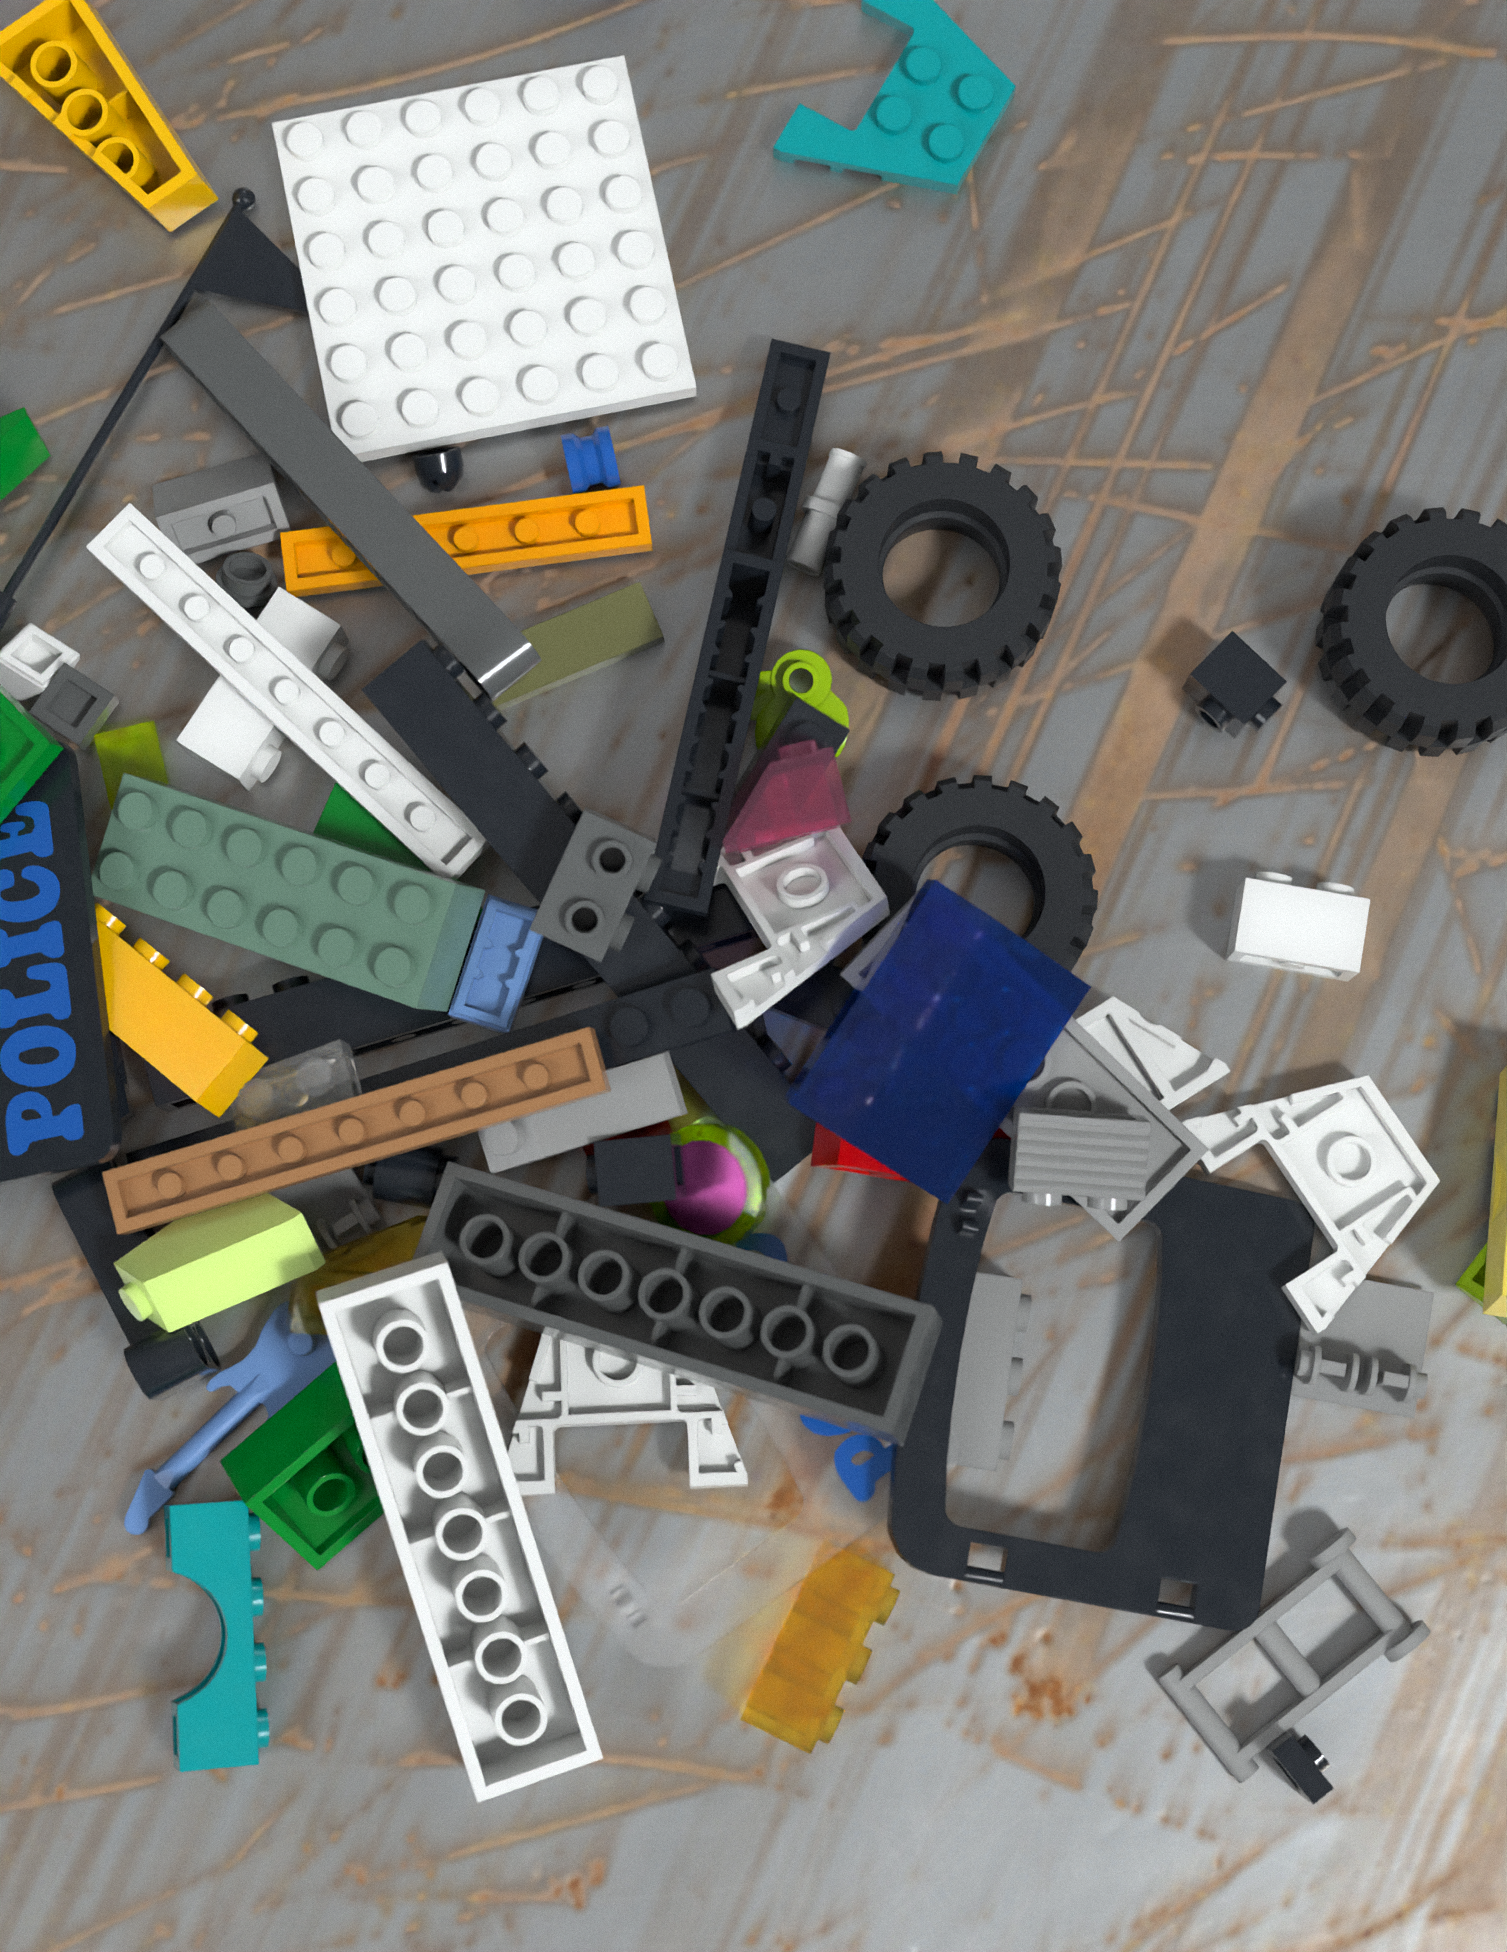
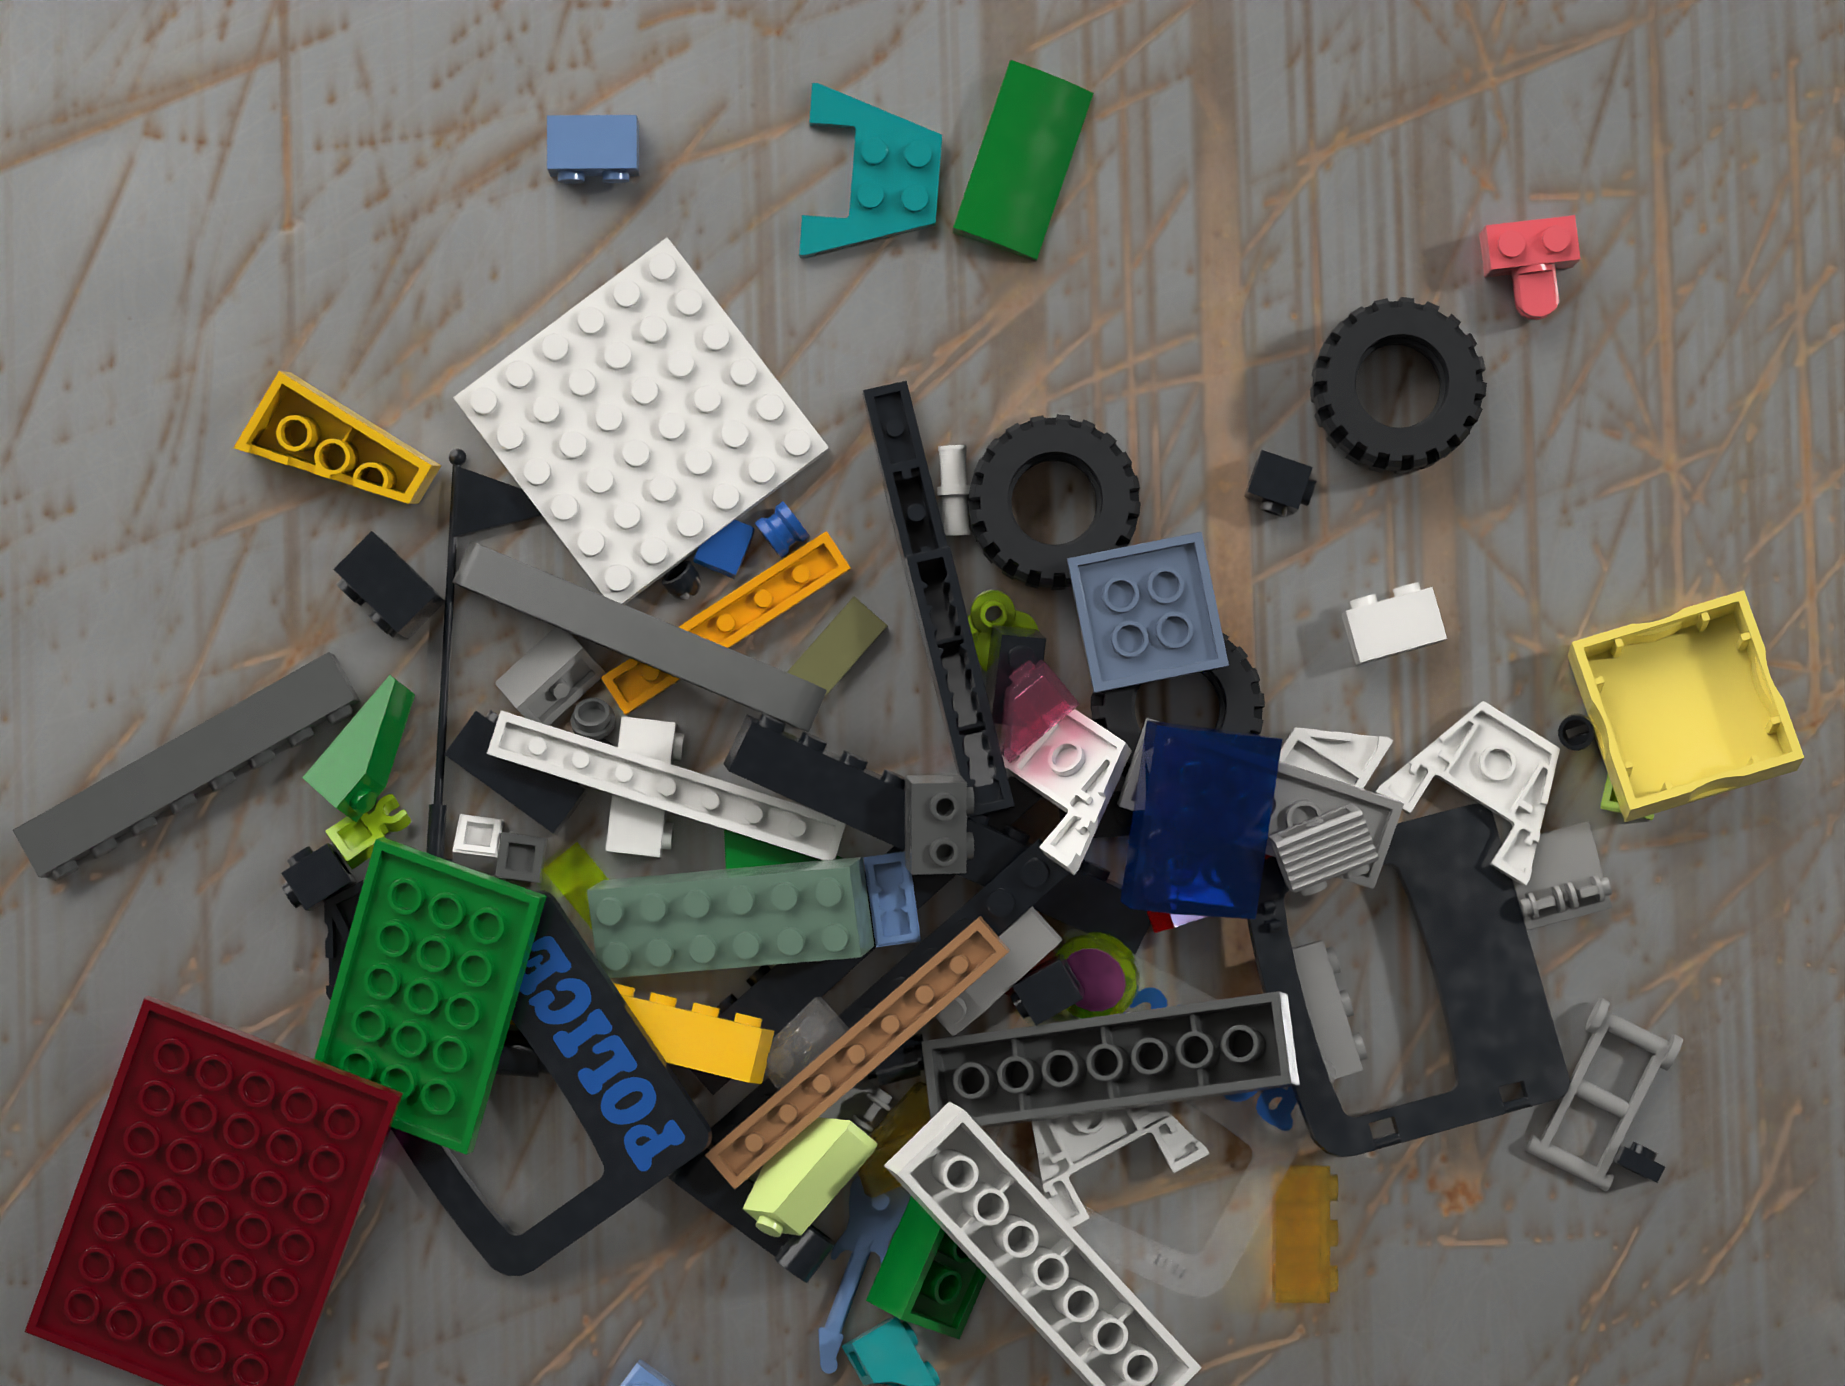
camera: 30 degrees left, 5 degrees up
none -> black brick [333,531,445,639]
none -> black brick [444,710,588,835]
none -> blue slope [693,520,755,579]
none -> green slope [953,60,1094,261]
none -> sand blue plate [1067,532,1229,693]
none -> black hinge [1558,714,1595,751]

